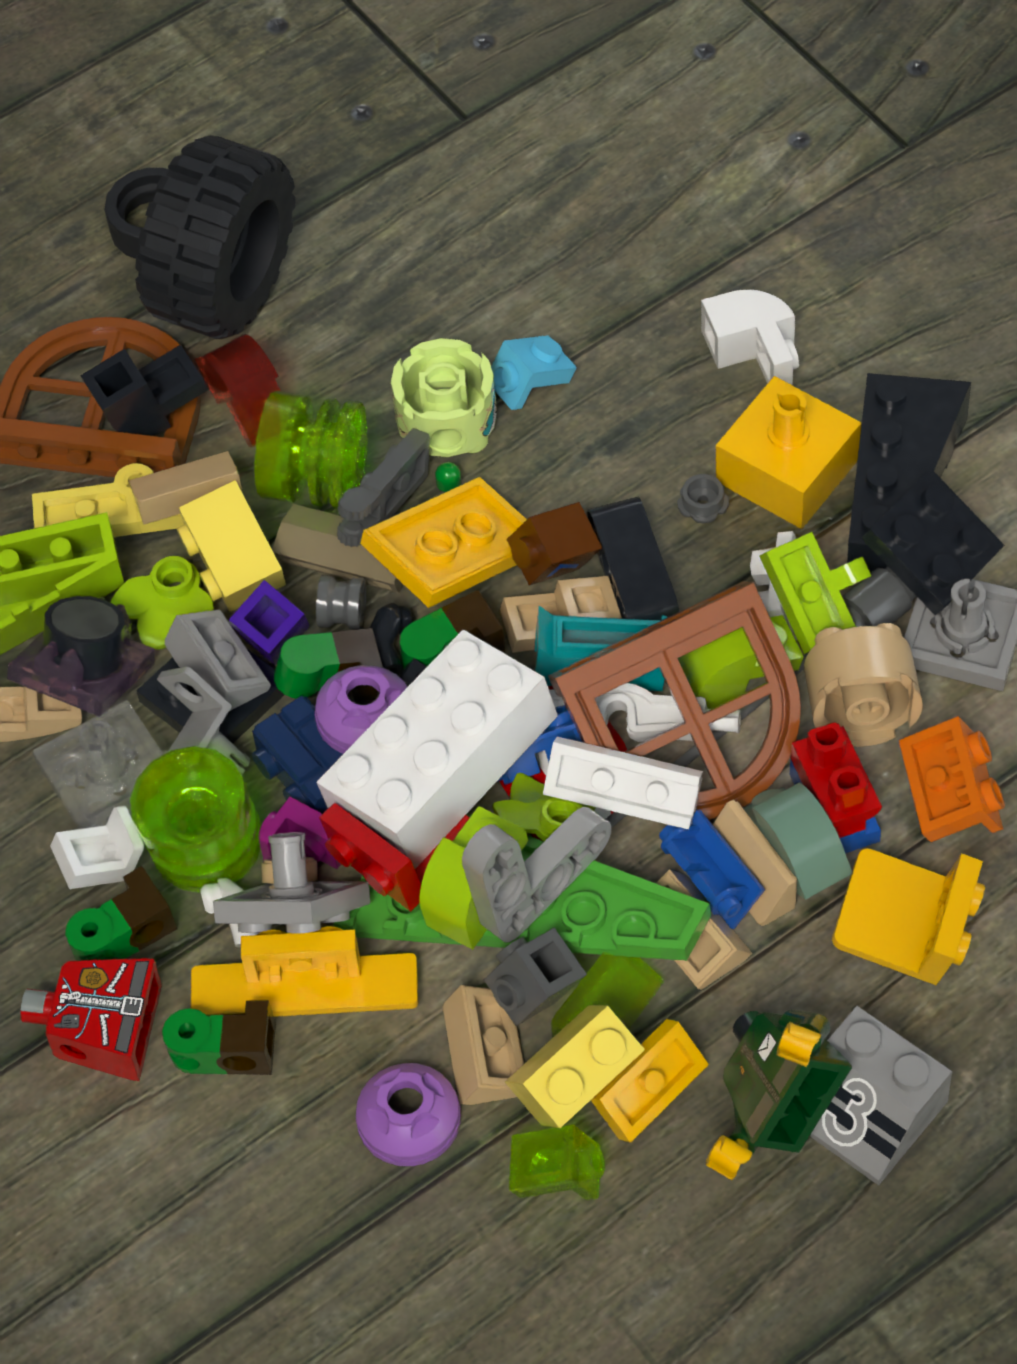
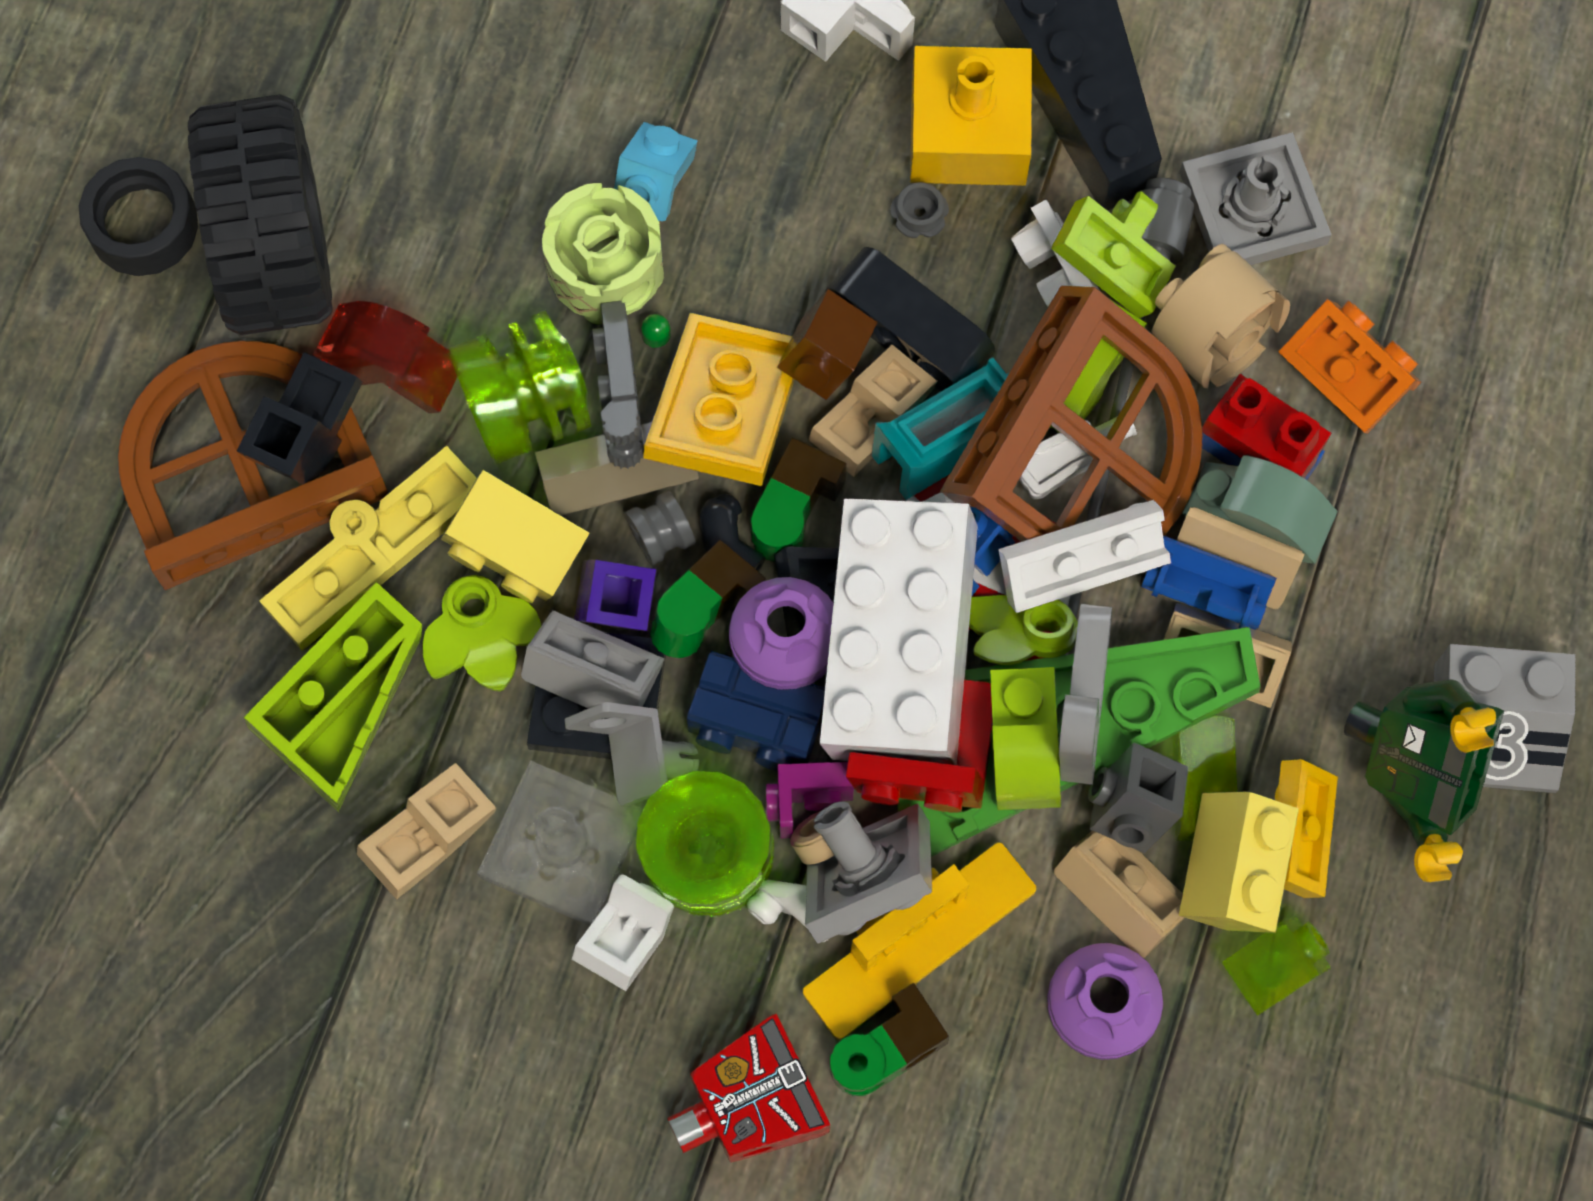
camera: 40 degrees left, 15 degrees up
piece [7,596,156,716] -> none
leg [65,866,177,961] -> none
tan slope [129,451,243,525] -> none
yellow bracket [832,848,985,985] -> none
black plate [861,469,1005,615] -> none

